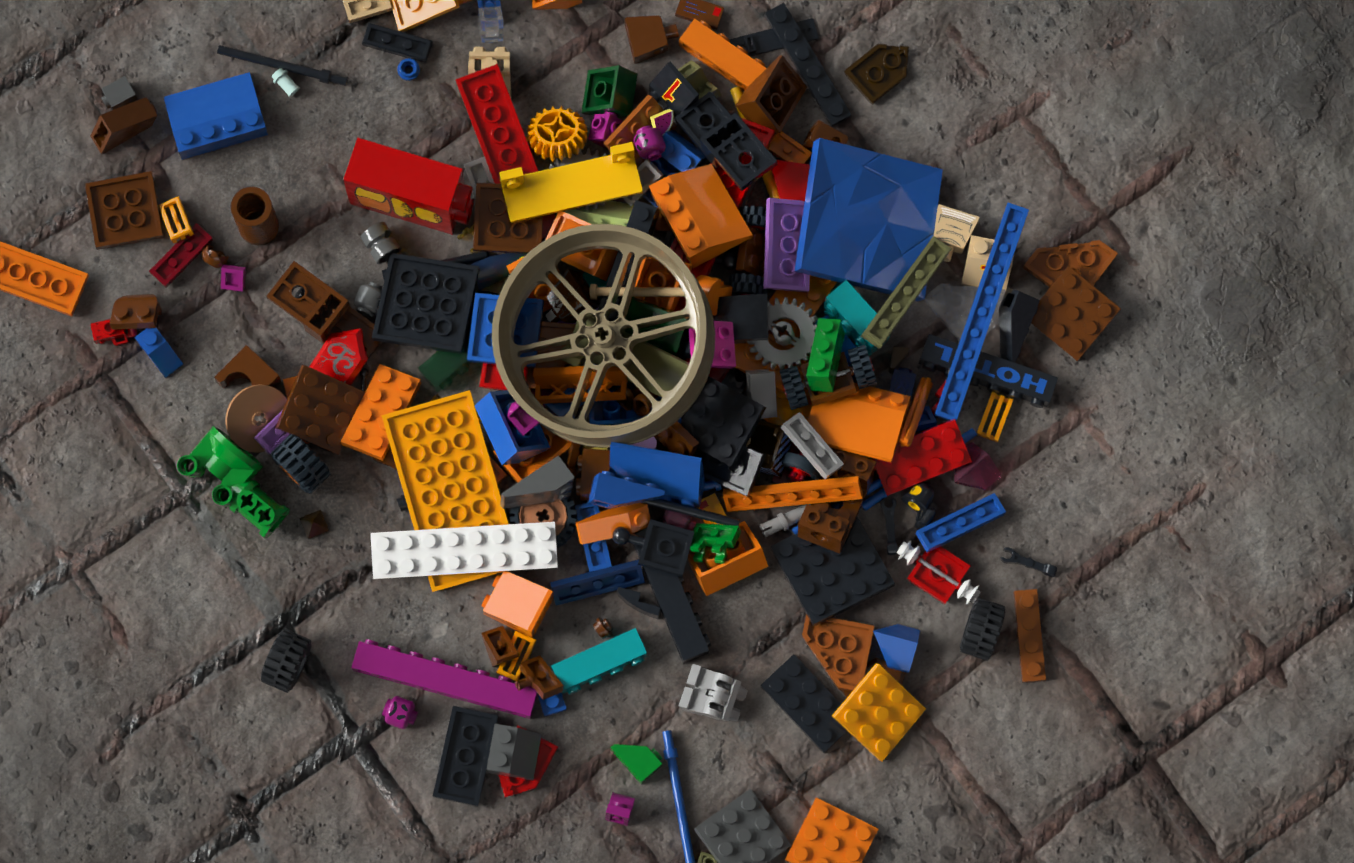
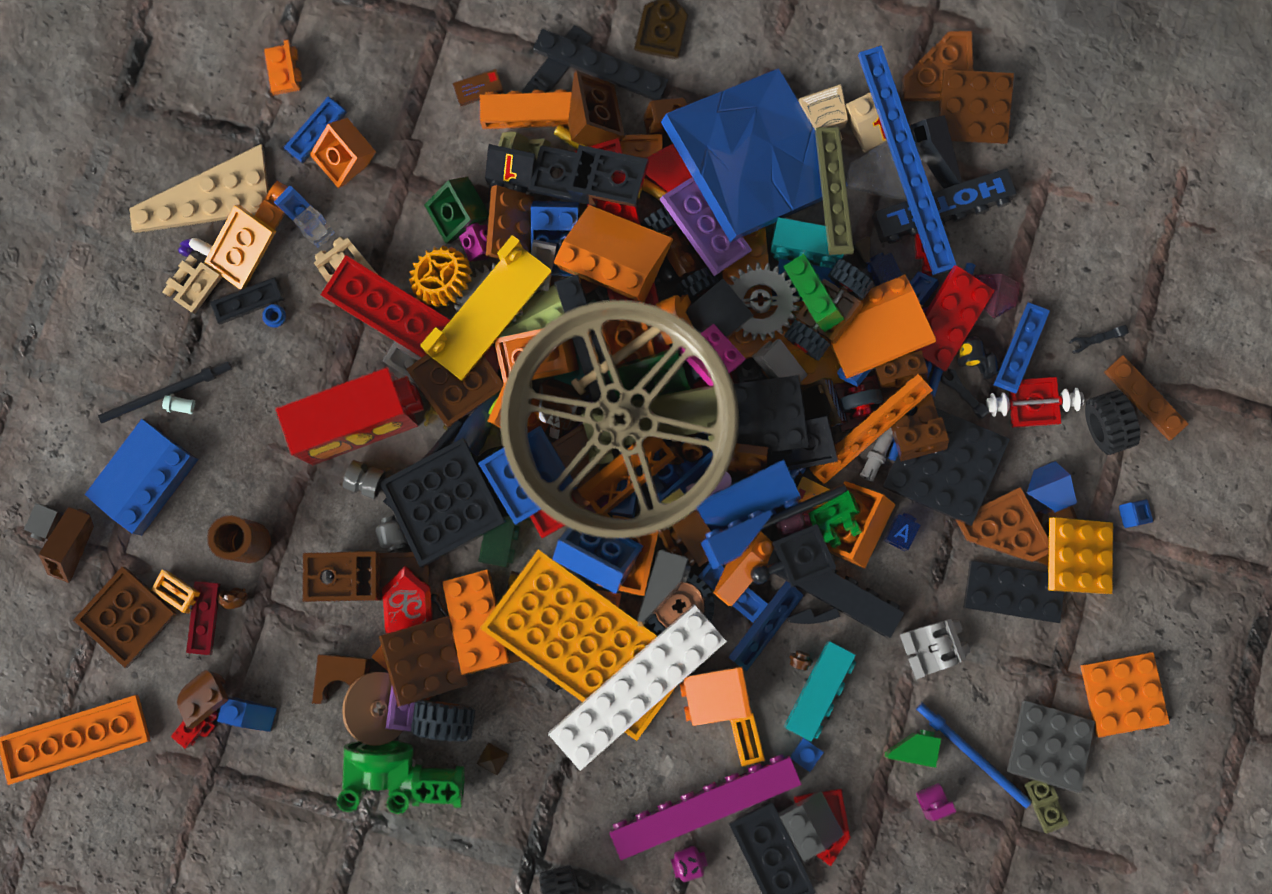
camera: 30 degrees left, 5 degrees up
magenta plate [221,265,246,292] -> none
reddish brown slope [481,626,519,667] -> none
magenta plate [507,402,540,436] -> none
reddish brown plate [515,655,563,700] -> none
reddish brown torso [625,15,679,64] -> none
magenta head [633,126,666,161] -> none
dark pink tile [650,109,673,136] -> none
light grey plate [781,412,844,479] -> none
orange axle [898,377,933,447] -> none
light orange tile [977,392,1013,442] -> none
none -> clear blue brick [883,513,921,552]
none -> blue slope [1119,499,1153,528]

